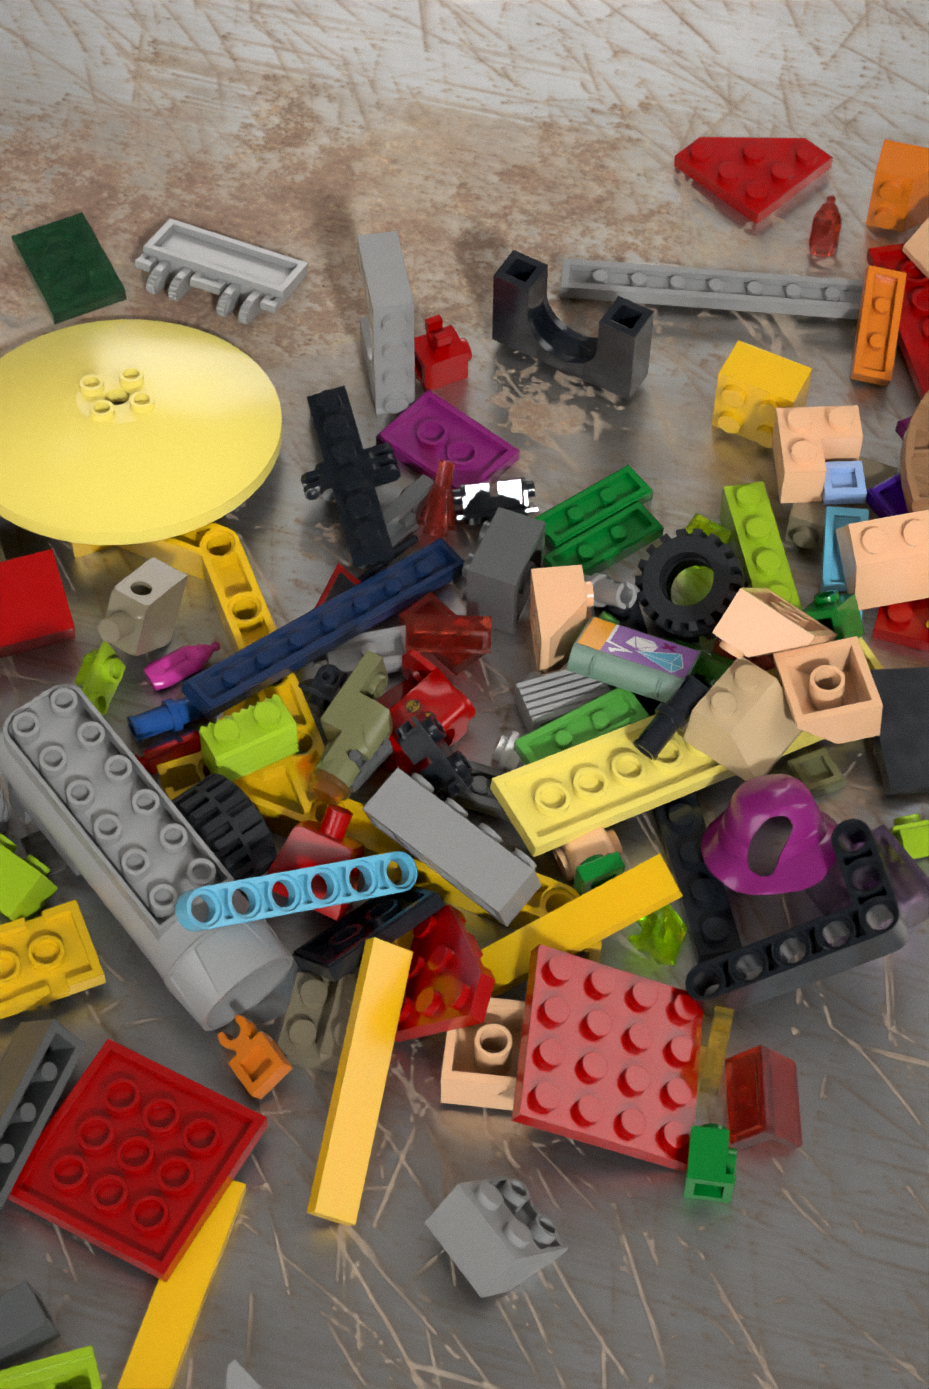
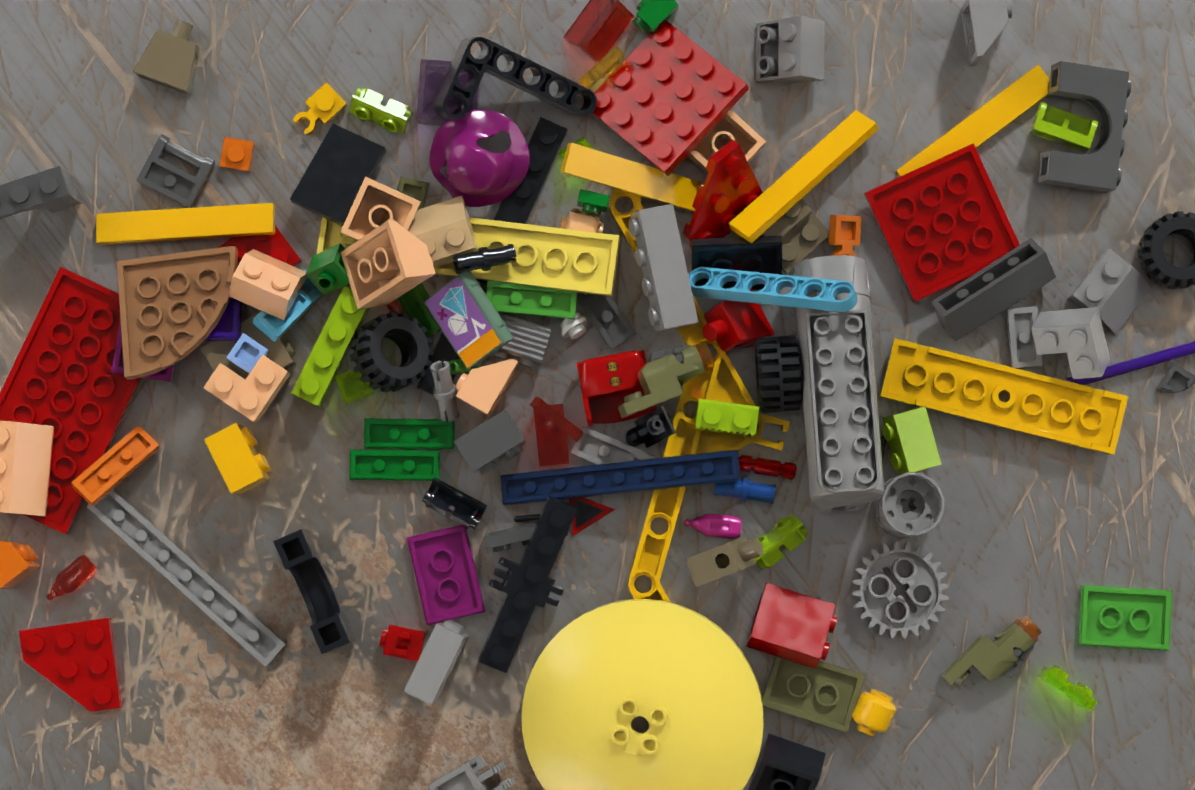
camera: 145 degrees left, 30 degrees up
black hinge [394,710,474,800] -> none
clear red cone [416,459,456,537] -> none

